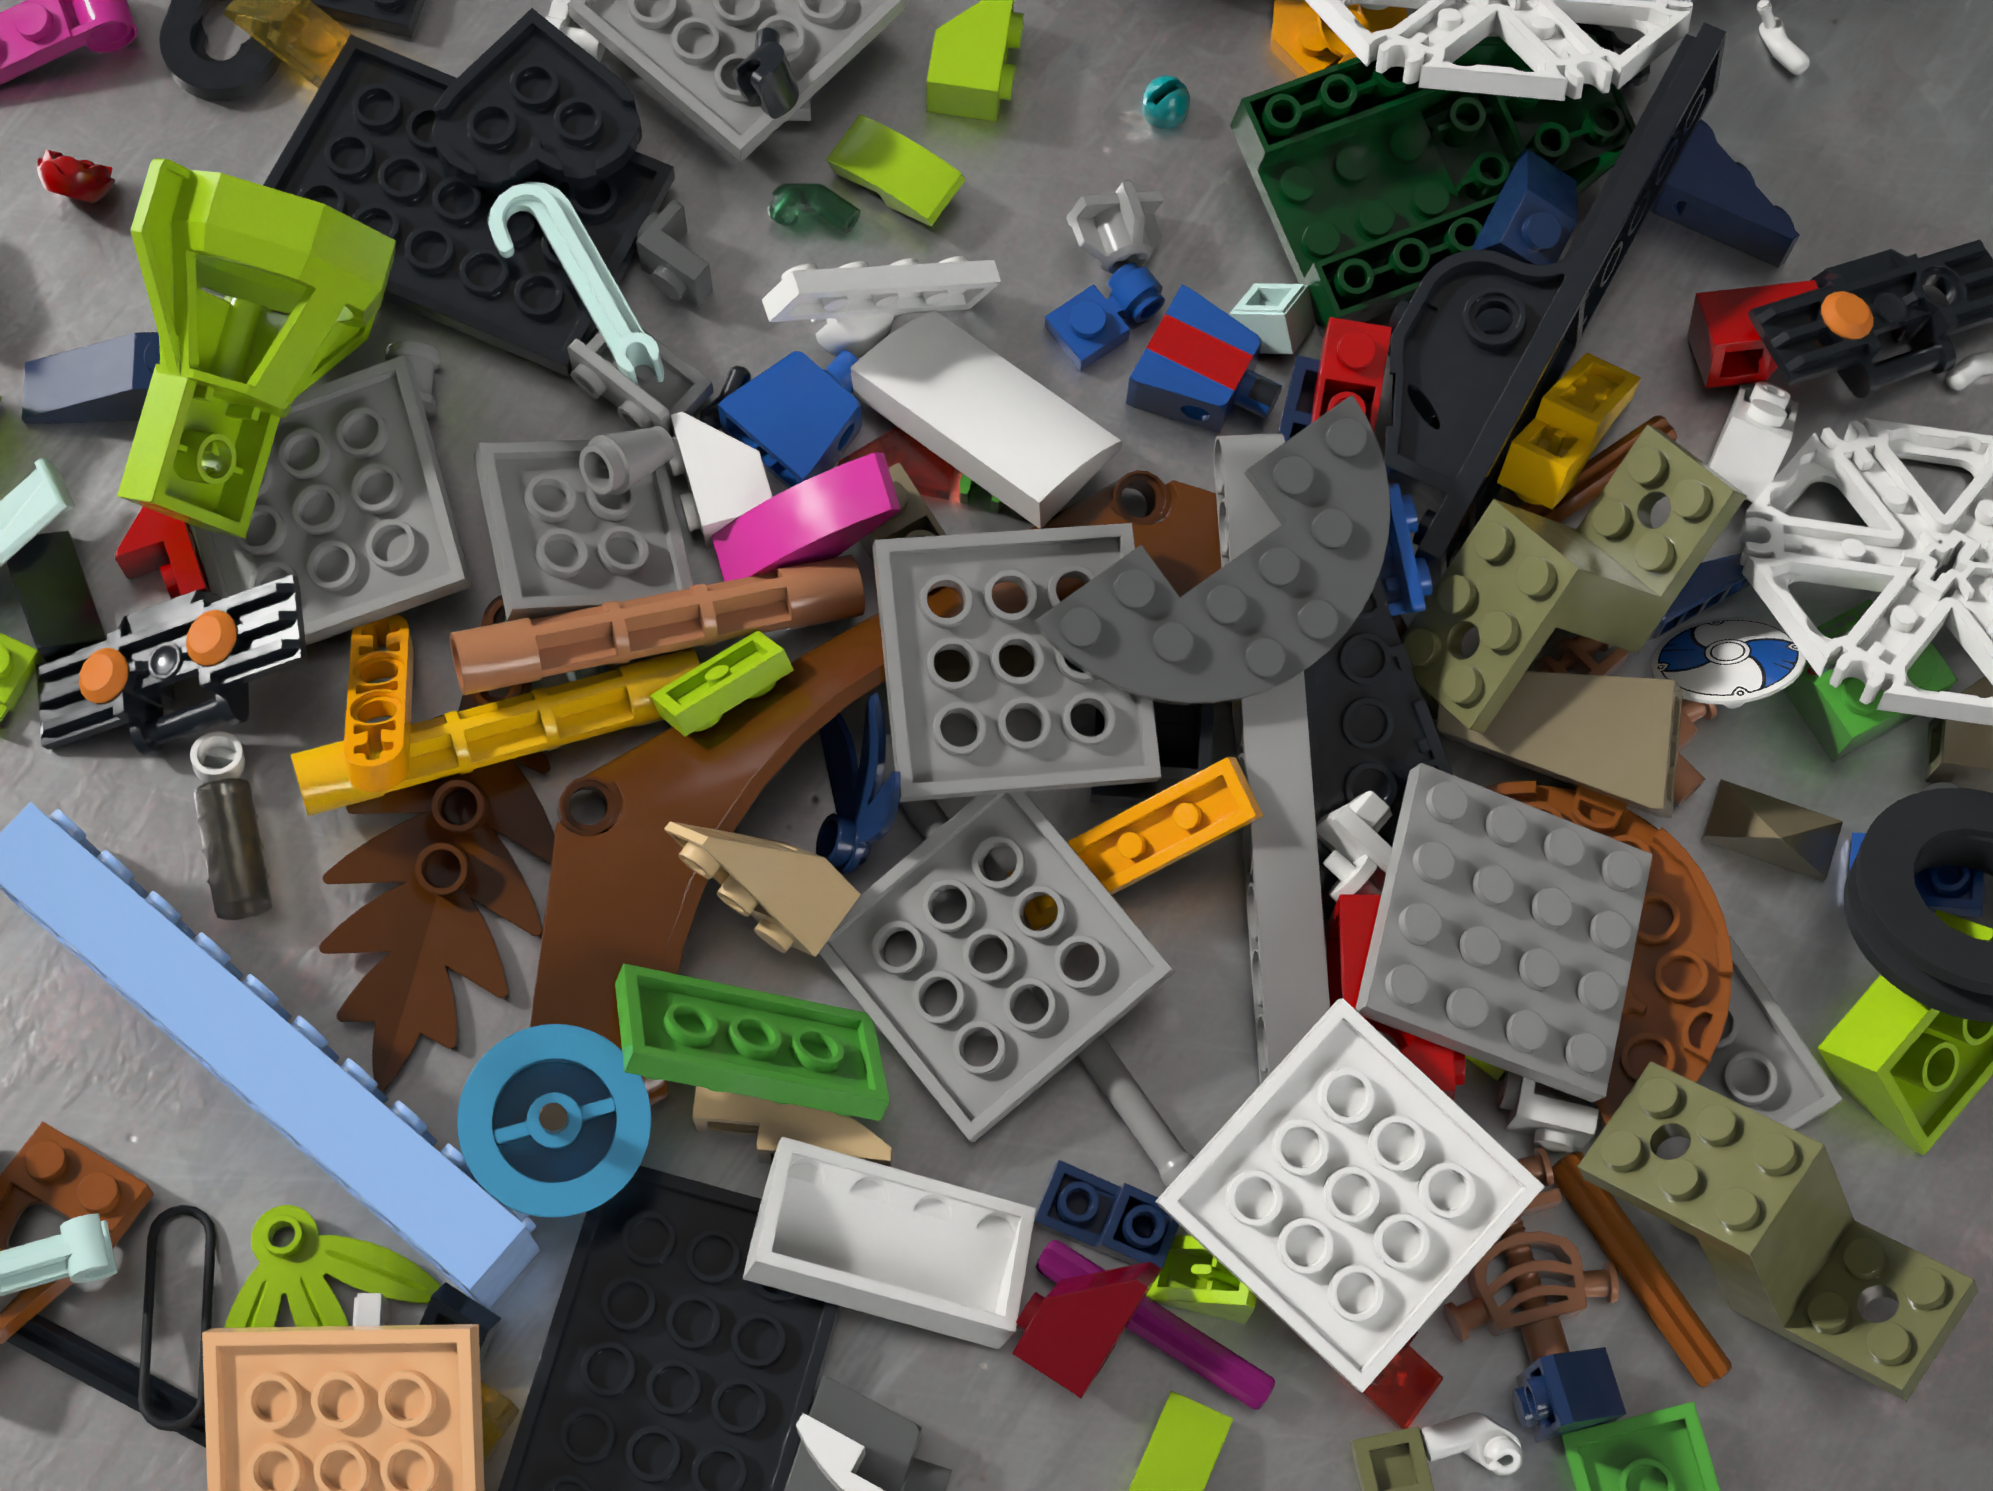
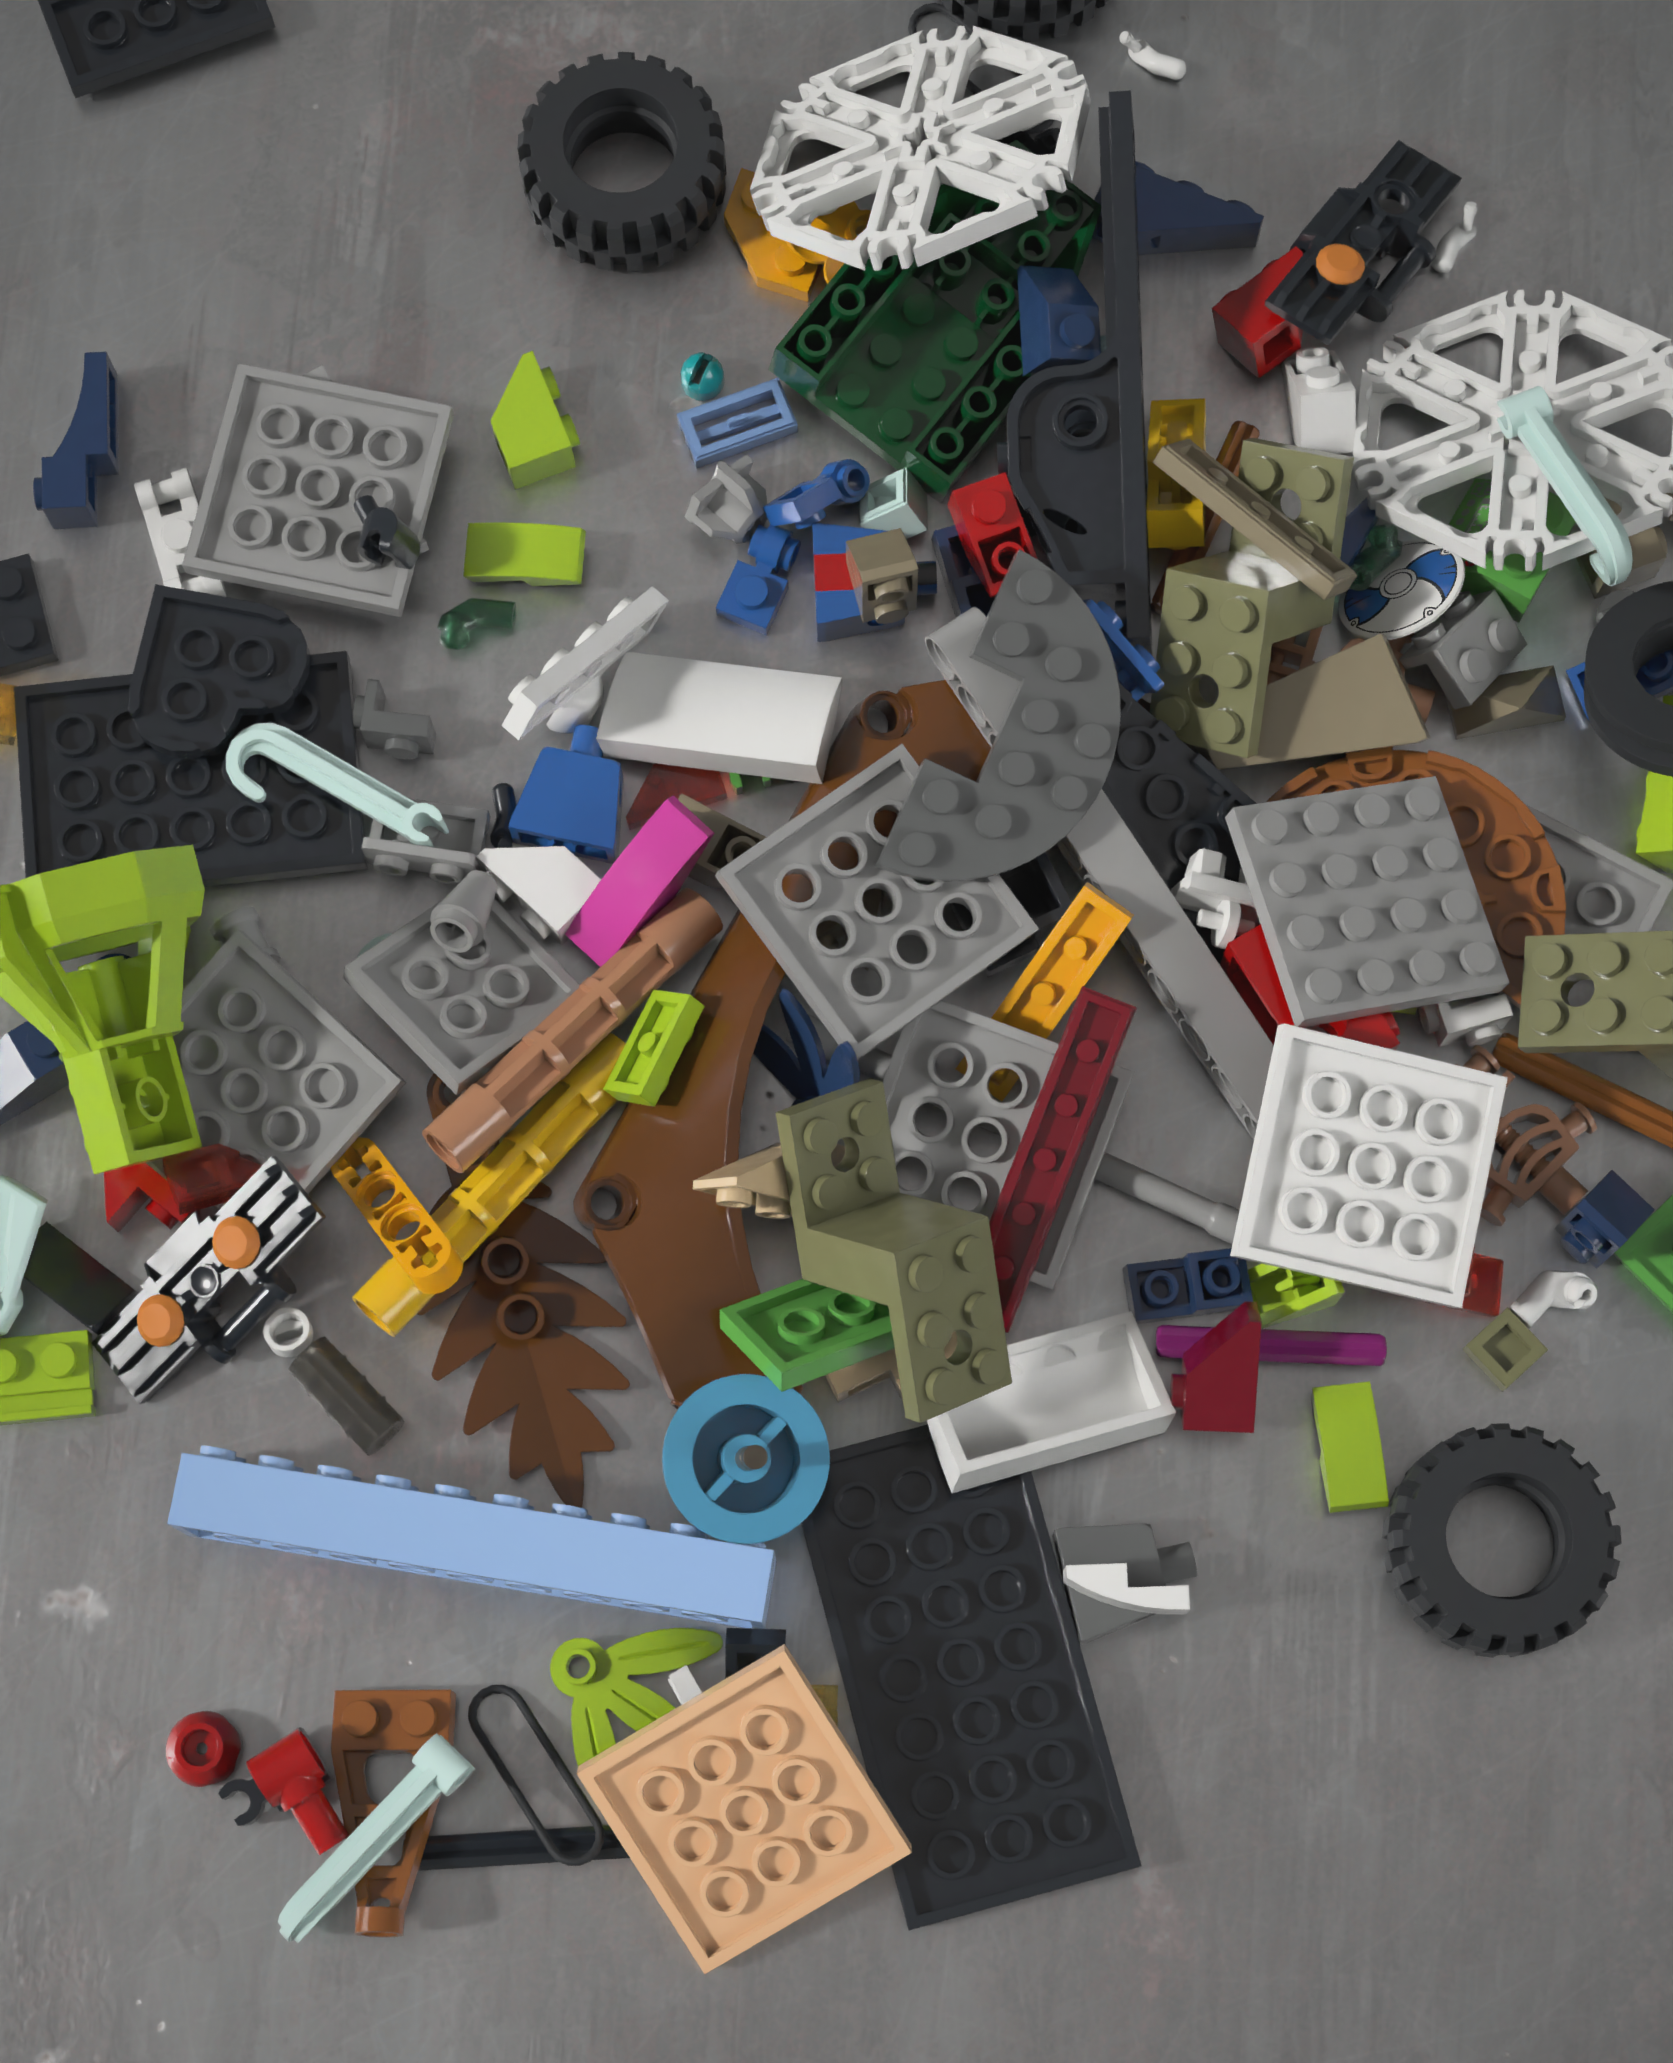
camera: 25 degrees left, 5 degrees up
none -> clear red tile [162,1143,262,1215]
none -> medium blue tile [677,378,798,469]
none -> blue plate [763,459,870,529]
none -> olive bracket [775,1079,1012,1423]
none -> dark tan slope [846,528,918,624]
none -> dark red tile [989,986,1137,1333]
none -> dark tan tile [1153,439,1357,600]
none -> clear green arm [1349,524,1403,591]
none -> light grey bracket [1399,589,1527,709]
none -> light aqua piece [1497,386,1633,587]

